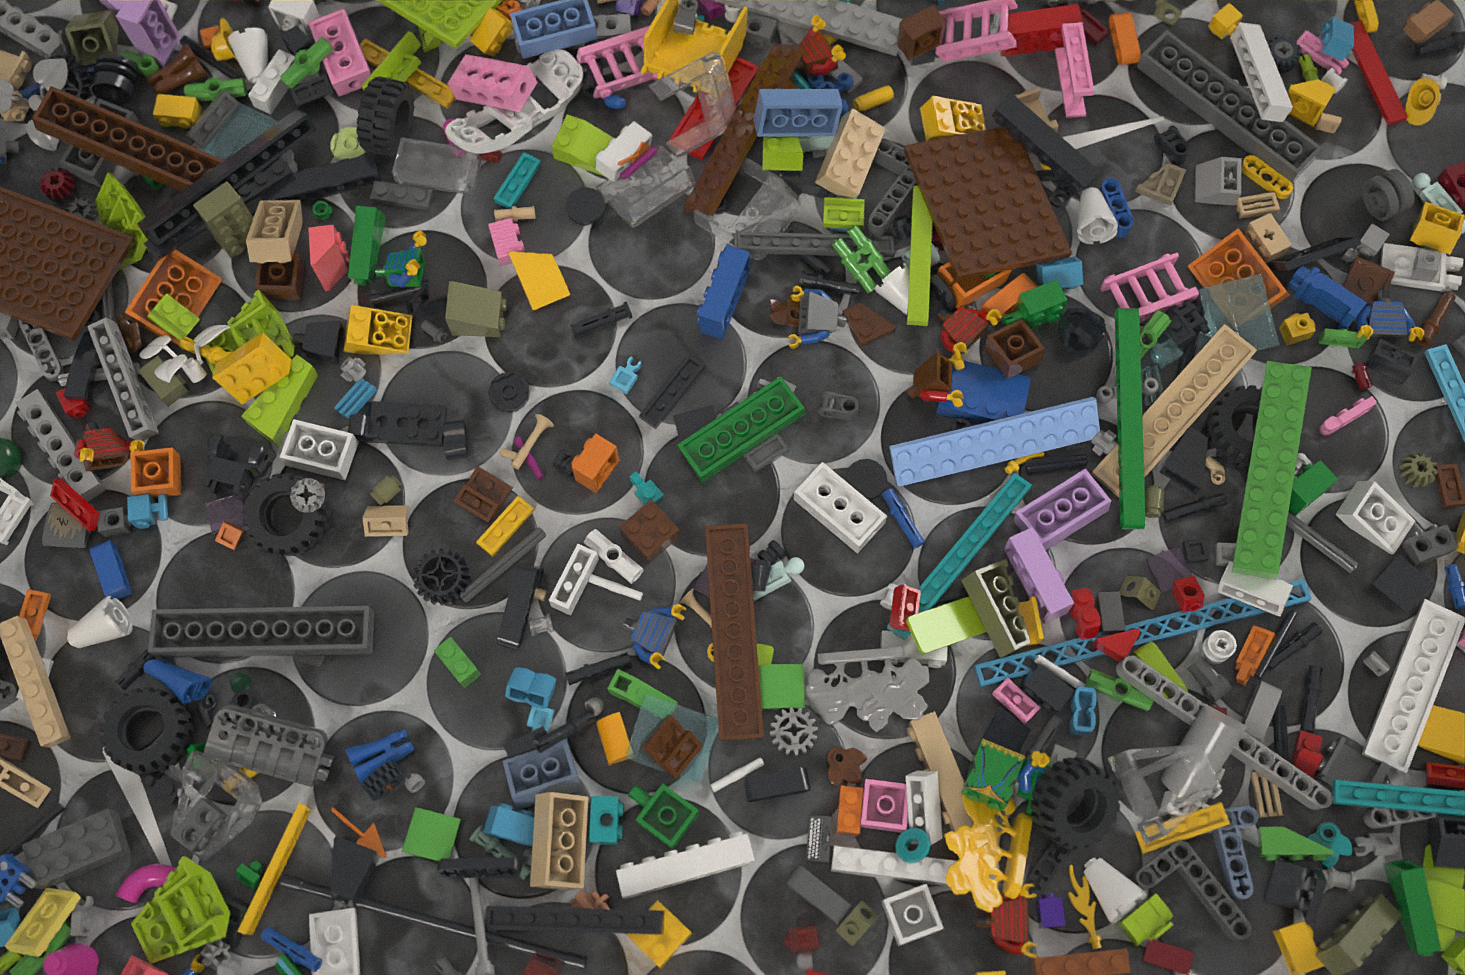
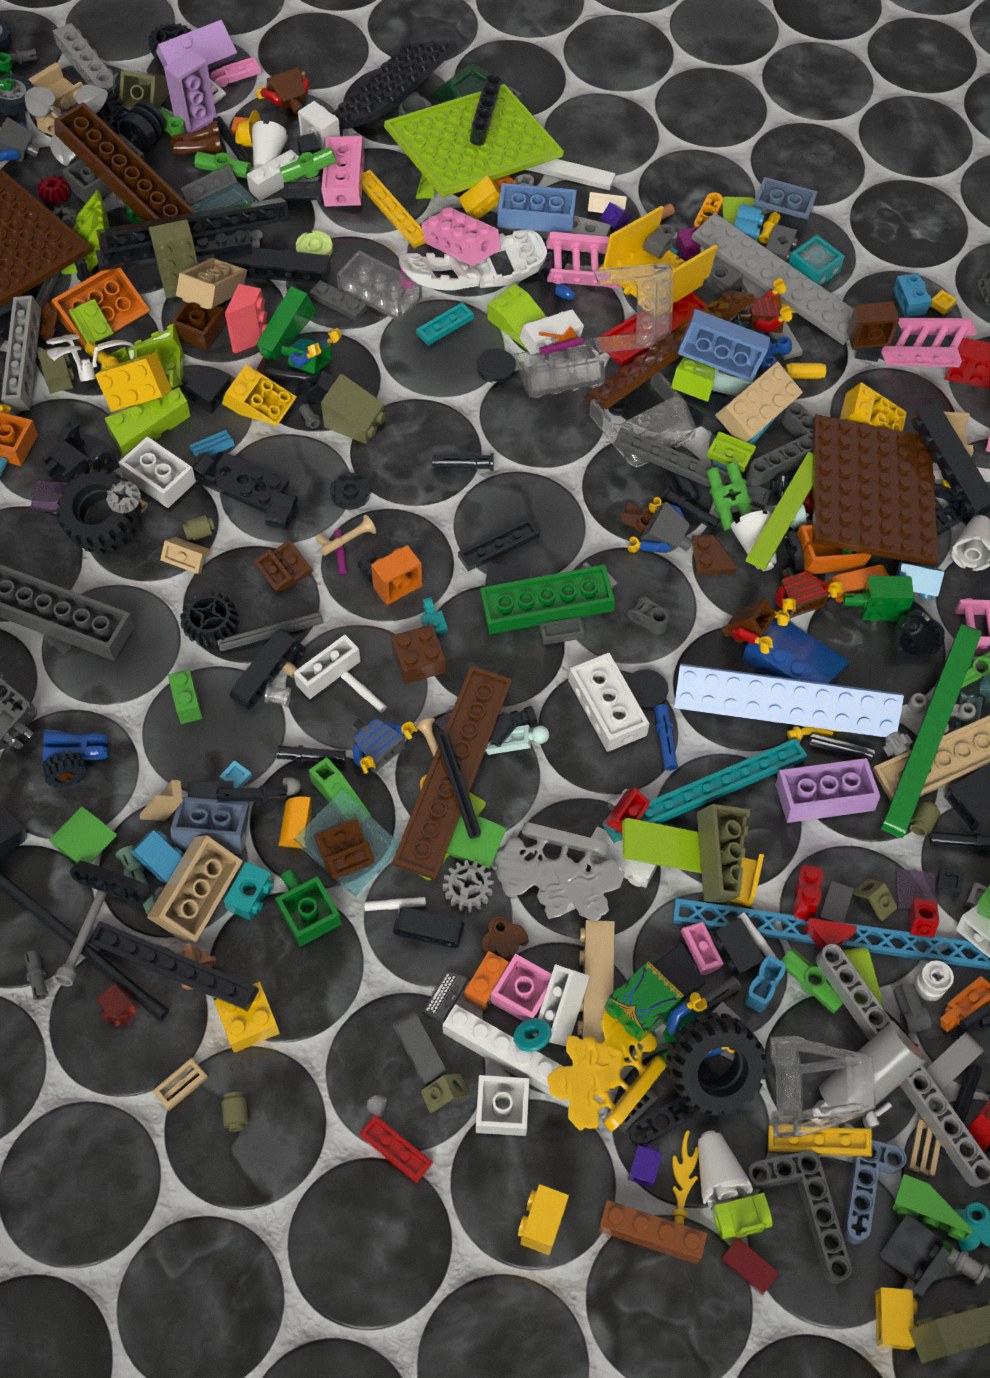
camera: 20 degrees right, 10 degrees down
yellow brick [153,94,202,129] -> none
orange plate [215,521,245,550] -> none
green plate [312,201,332,220] -> none
orange piece [331,807,387,858] -> none
light grey gear [340,357,366,382] -> none
black tyre [356,76,415,157] -> none
lime bracket [361,31,421,90] -> none
light grey hinge [405,773,425,793] -> none
clear red pin [475,150,502,164] -> none
yellow tile [476,496,534,557] -> none
bright pink brick [488,218,525,266] -> none
tan pin [494,206,535,222] -> none
dark azure brick [505,667,556,708] -> none
yellow slope [508,251,570,310] -> none
white piece [583,529,644,584] -> none
medium azure plate [609,356,641,394] -> none
white brick [616,832,755,899] -> none
blue brick [697,245,750,339] -> none
clear red brick [784,925,819,954] -> none
torso [975,884,1039,958] -> none
reddish brown brick [985,318,1045,379] -> none
lavender brick [1004,527,1074,624] -> none
none -> black axle [75,258,92,283]
none -> tan panel [140,780,183,821]
none -> black axle [437,734,481,839]

